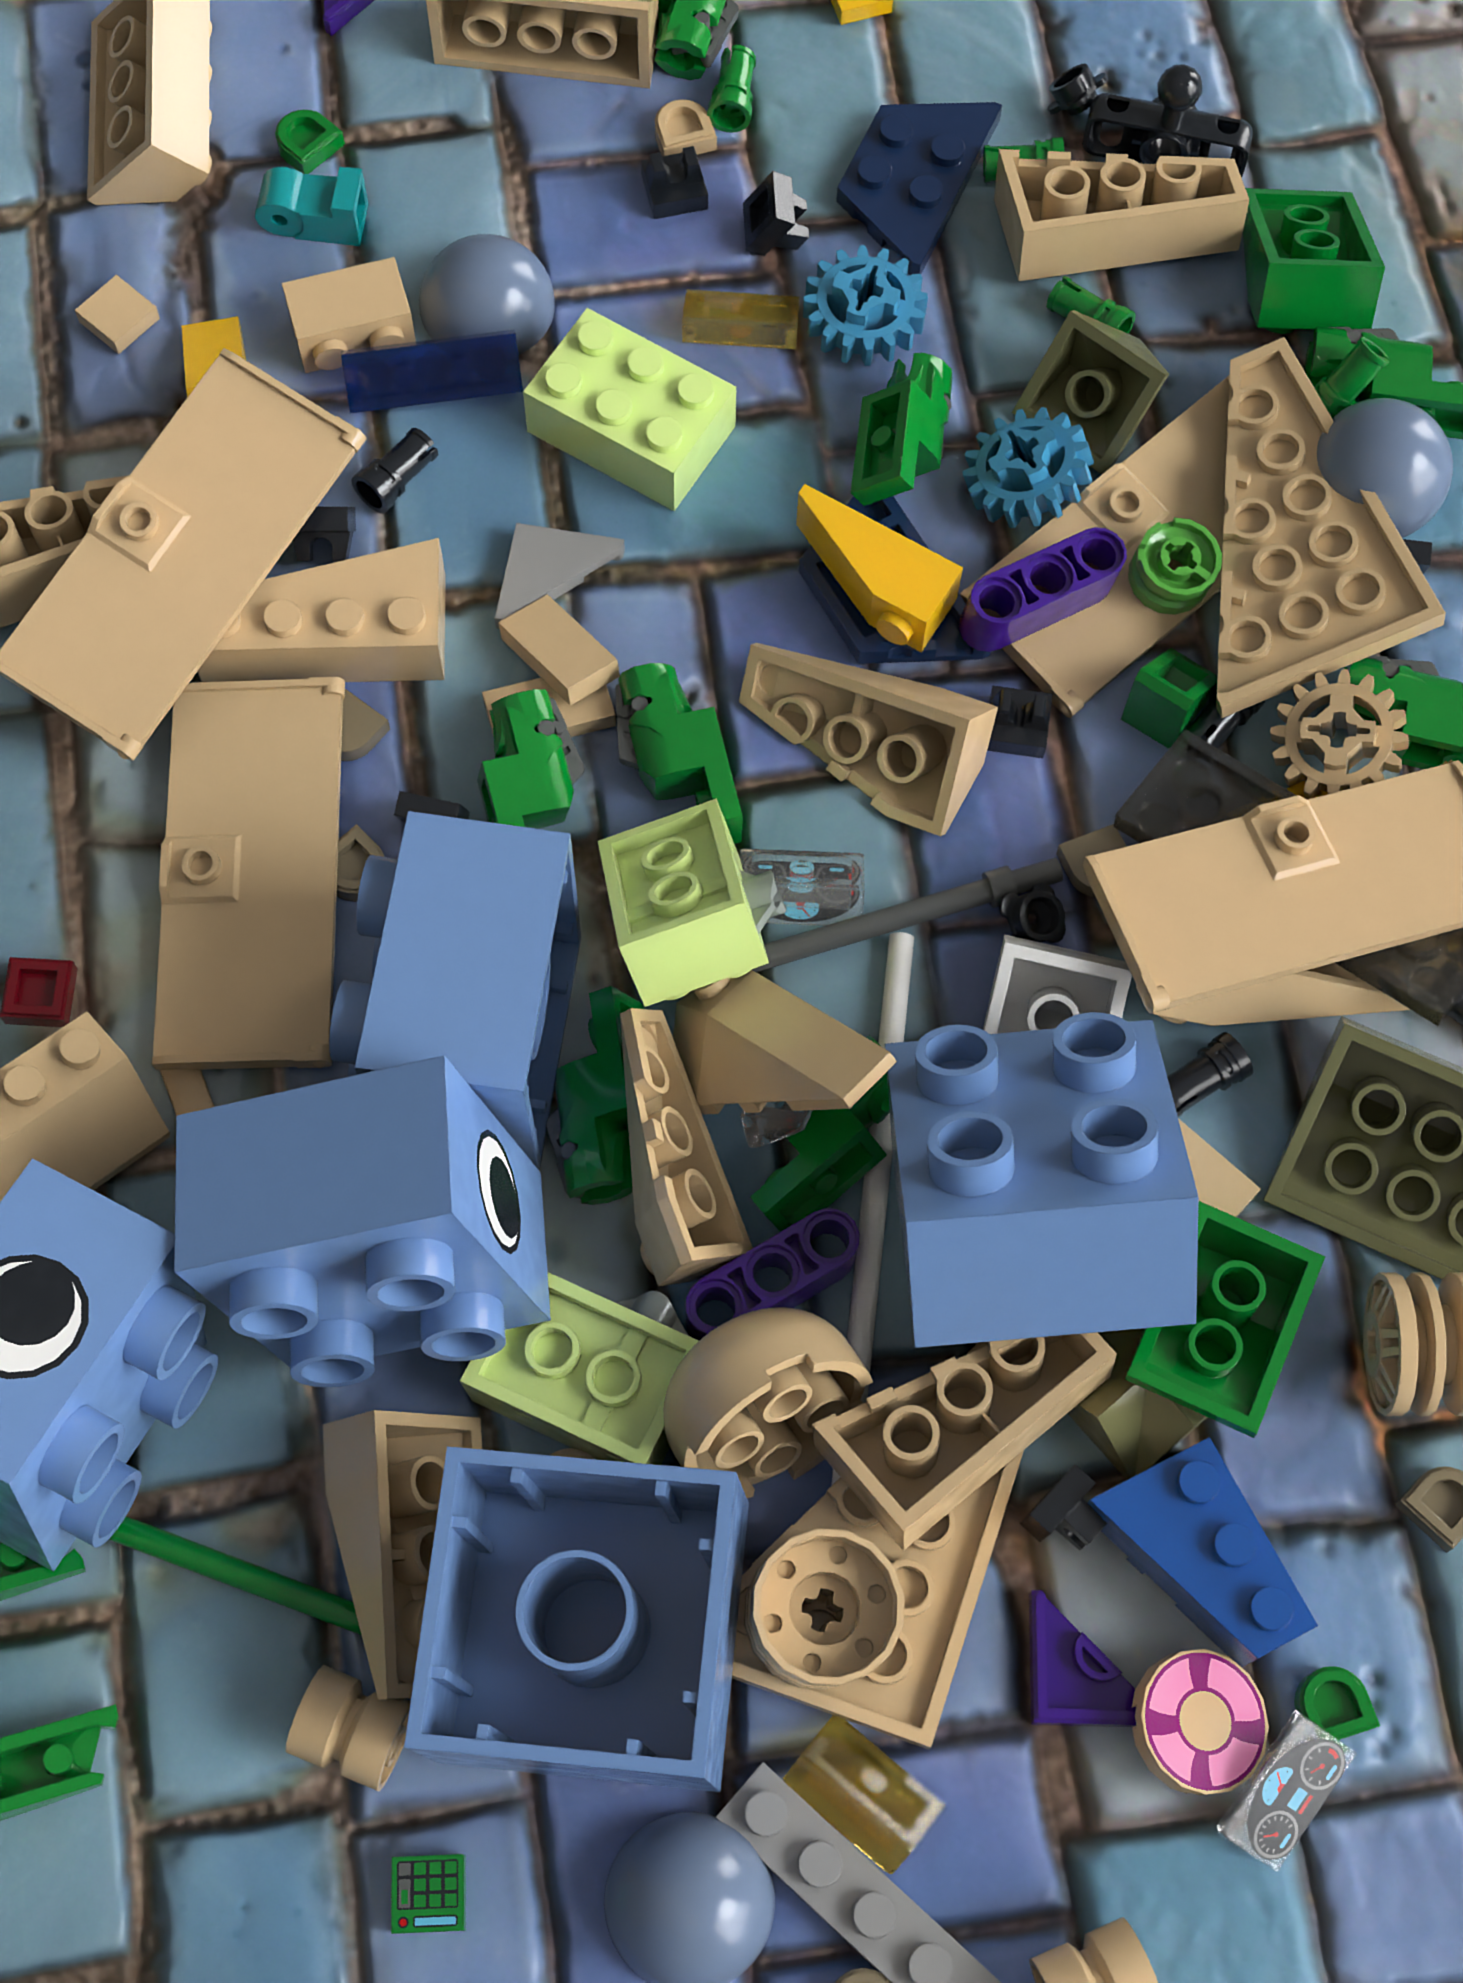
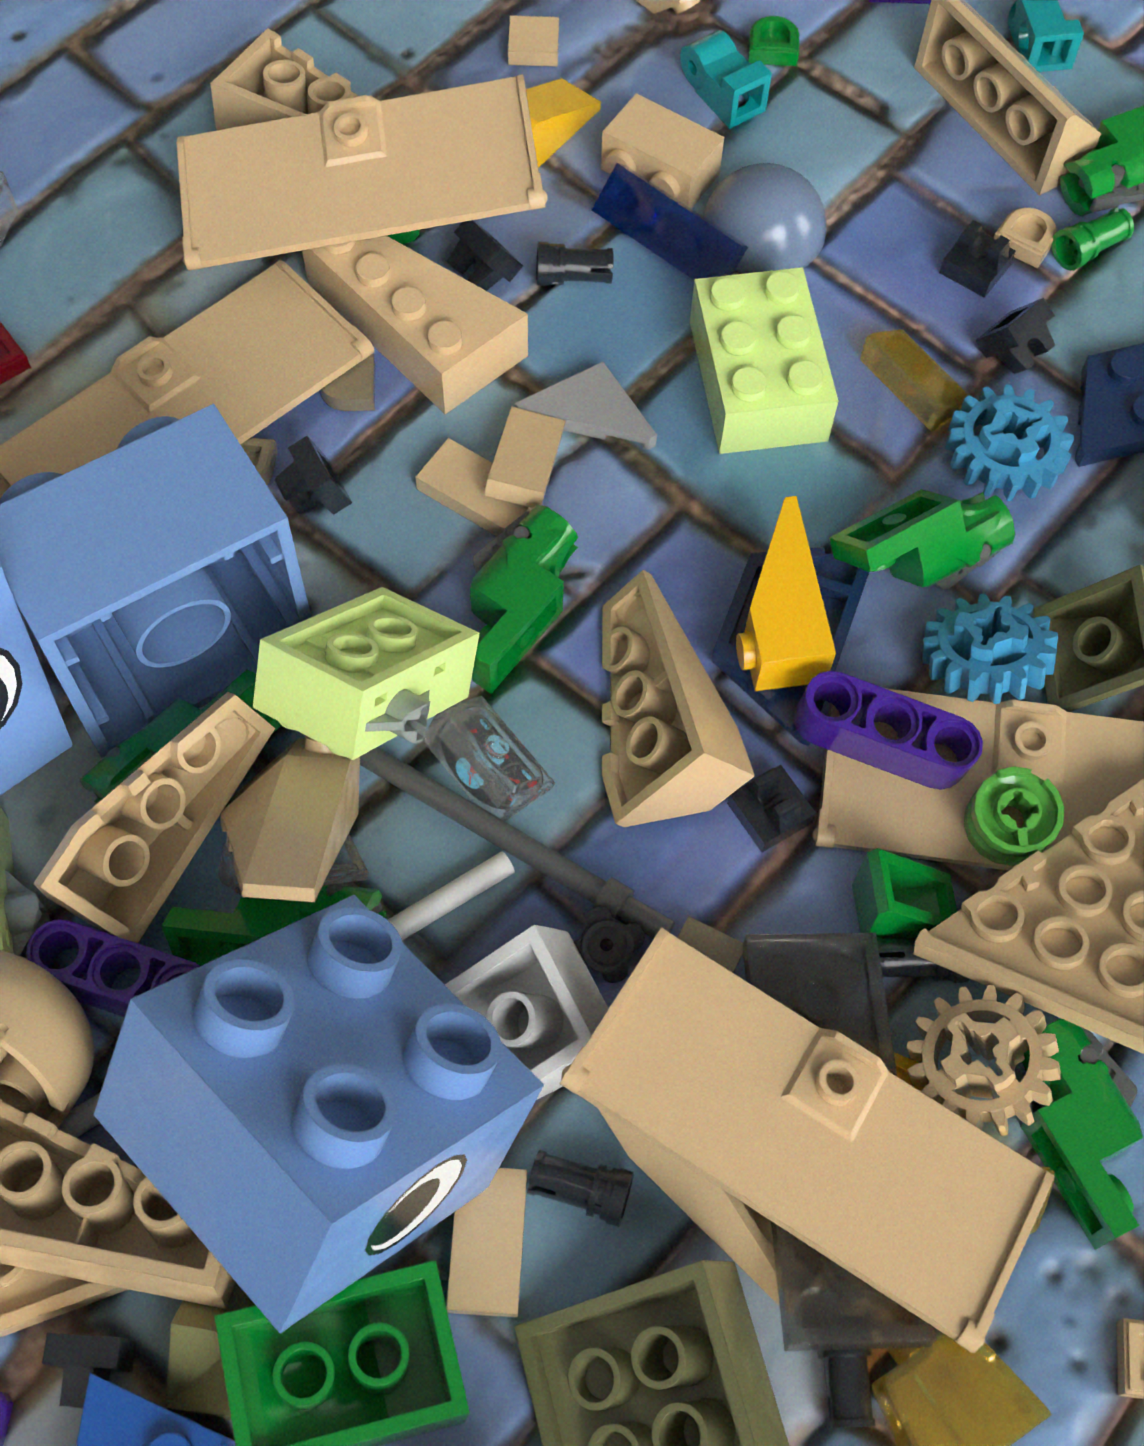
camera: 50 degrees right, 5 degrees down
green plate [477,689,585,829] -> none

